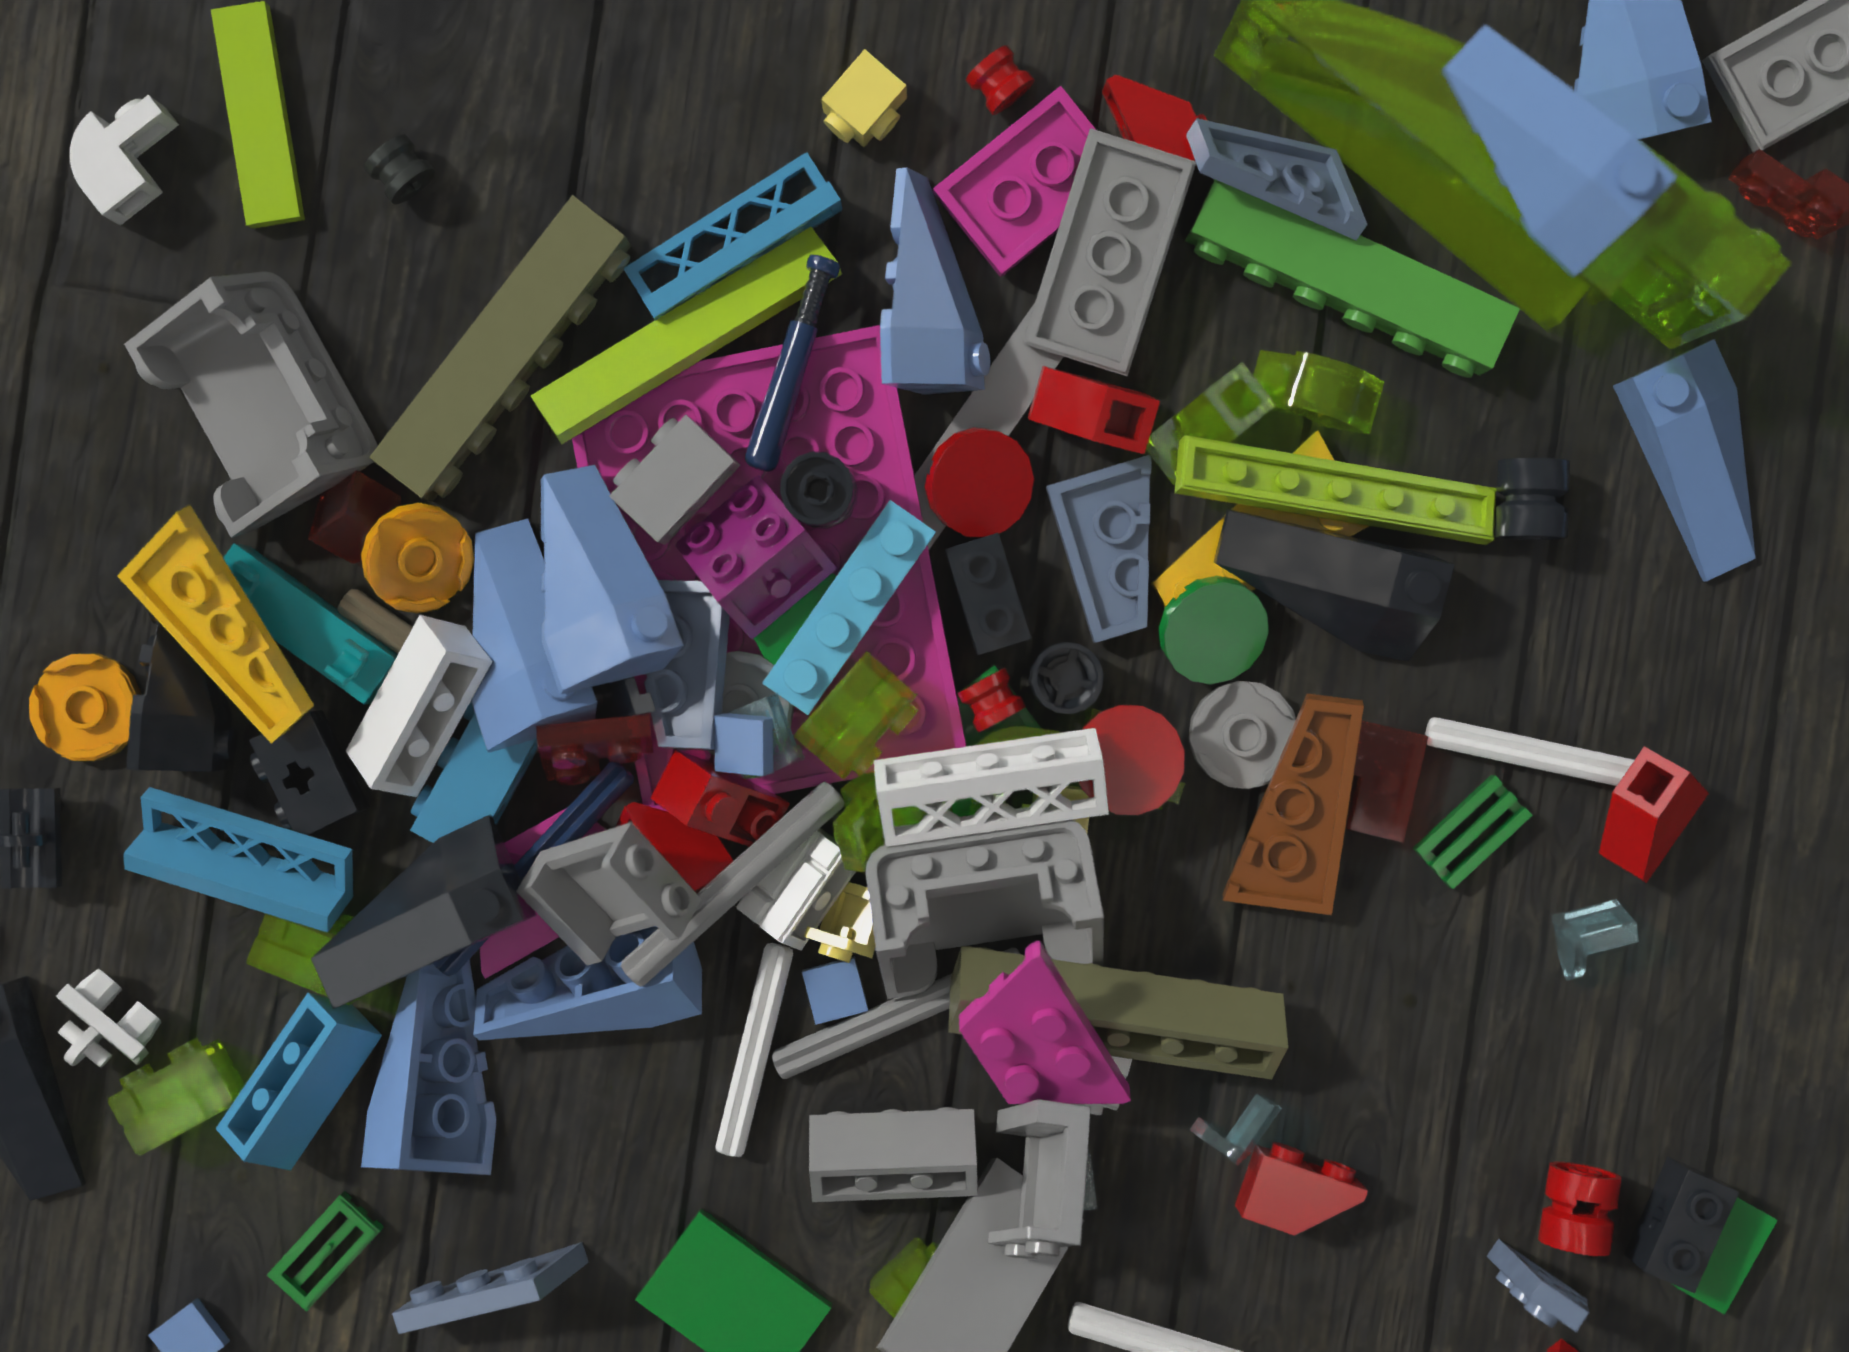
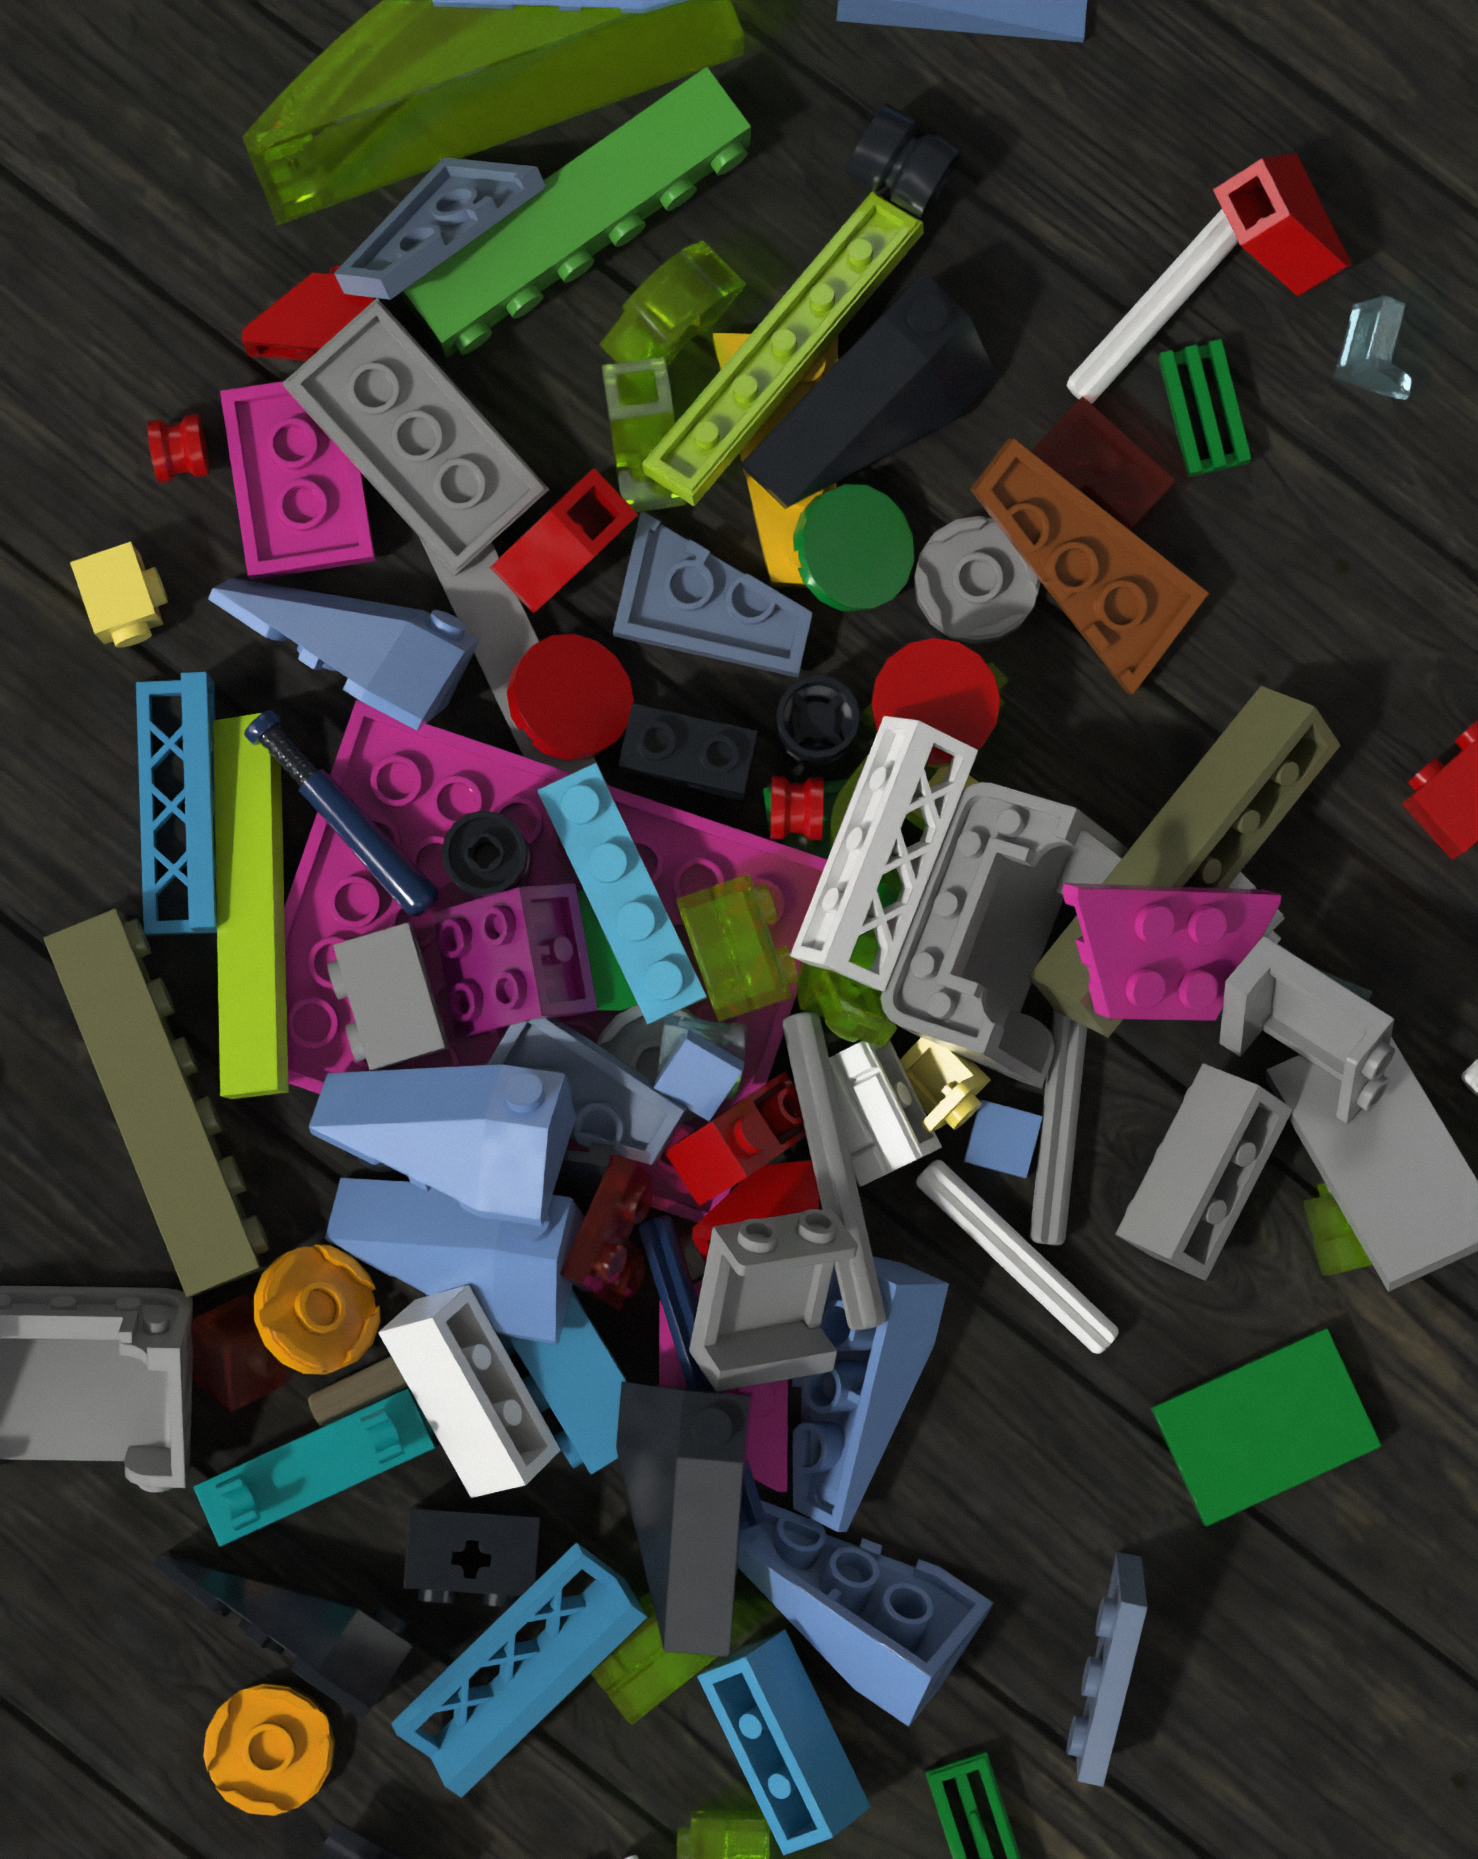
camera: 75 degrees left, 5 degrees down
yellow wing [117,505,314,744] -> none
clear light blue tile [1190,1094,1282,1166] -> none

